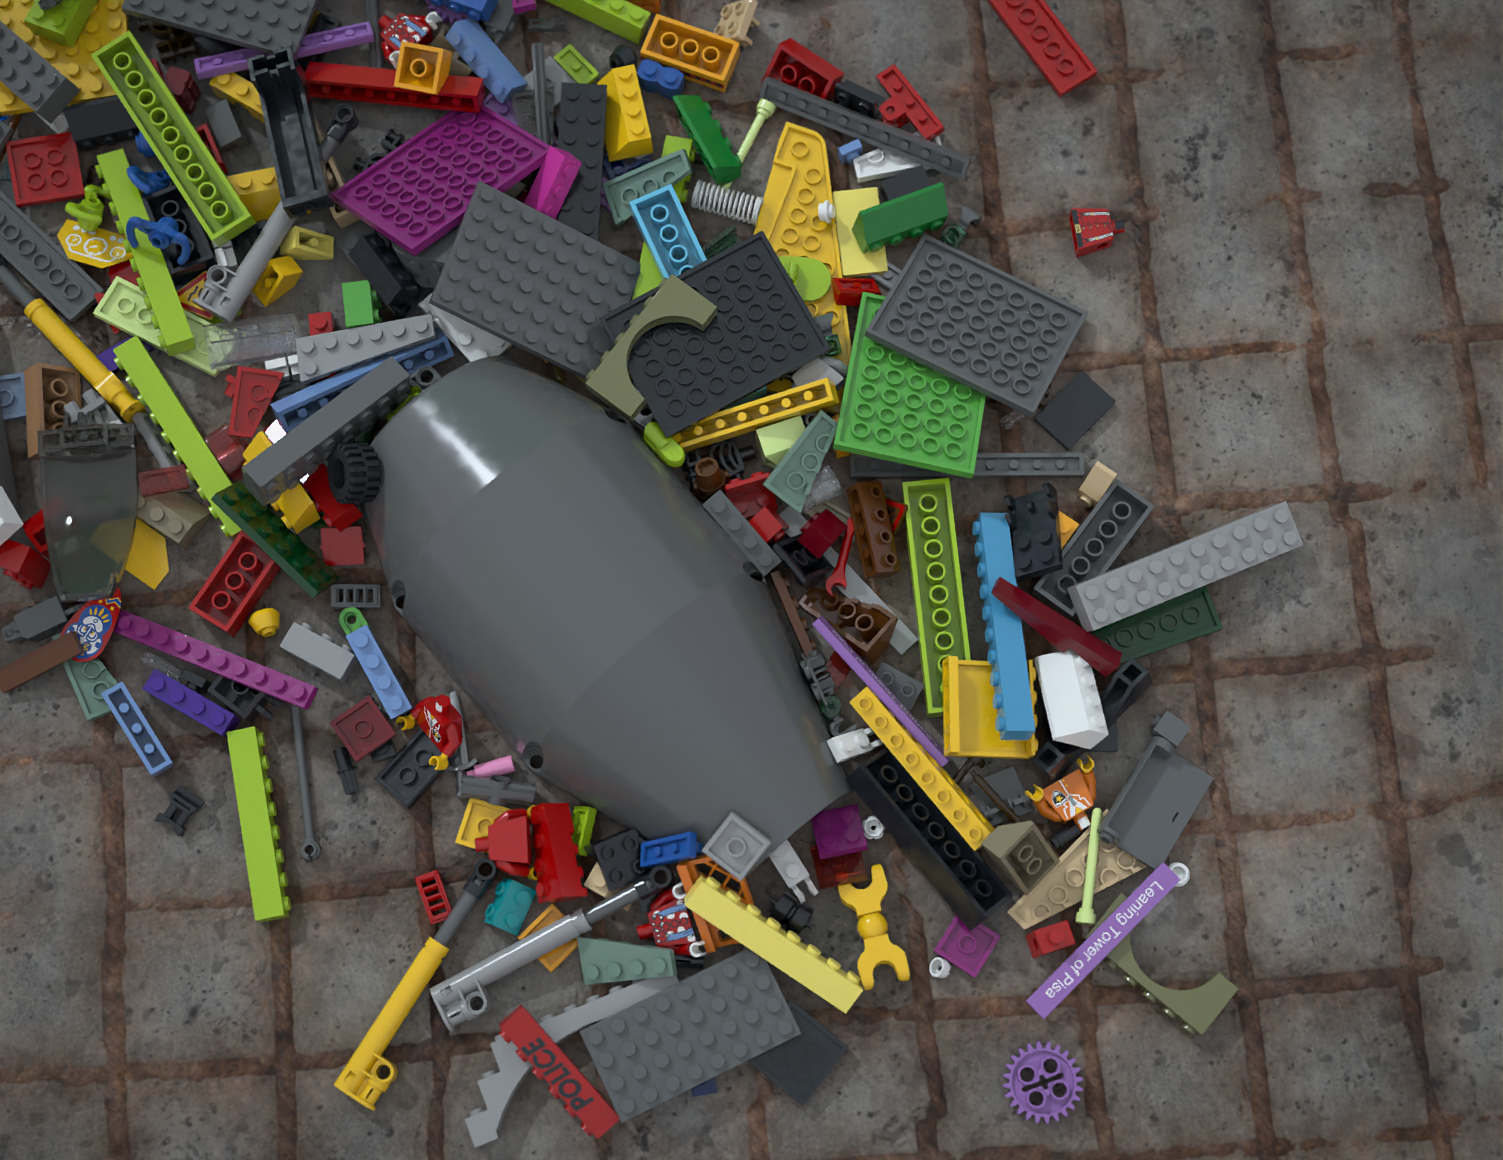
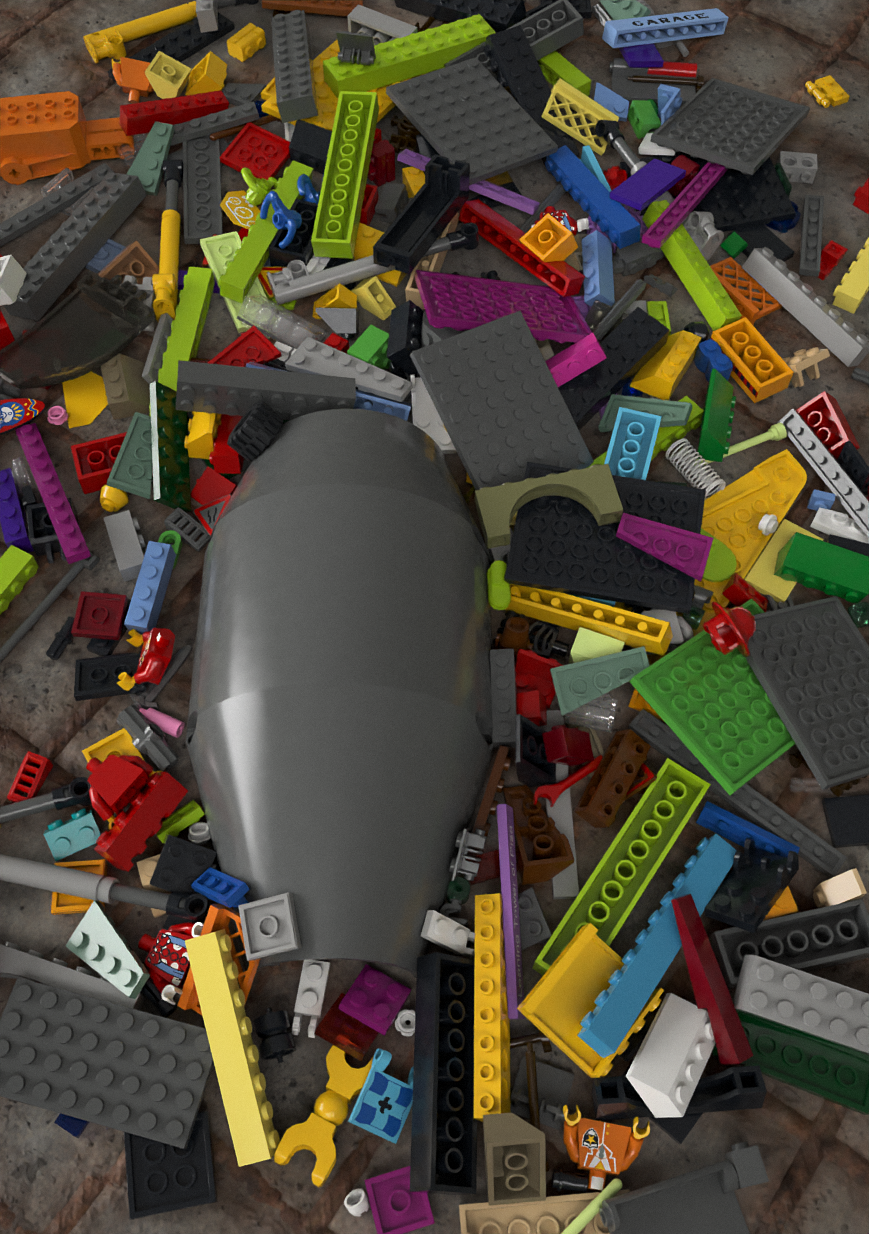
camera: 35 degrees right, 15 degrees down
clear red tile [137,464,189,497] -> none
none -> bright pink plate [47,406,68,425]
none -> sand green wing [107,412,152,499]
none -> white plate [188,822,211,845]
none -> piece [193,494,232,537]
none -> slope [315,308,359,338]
none -> medium azure flag [348,1048,414,1144]
none -> magenta wing [616,513,713,582]
none -> blue plate [696,801,800,858]
none -> red helmet [703,602,756,657]

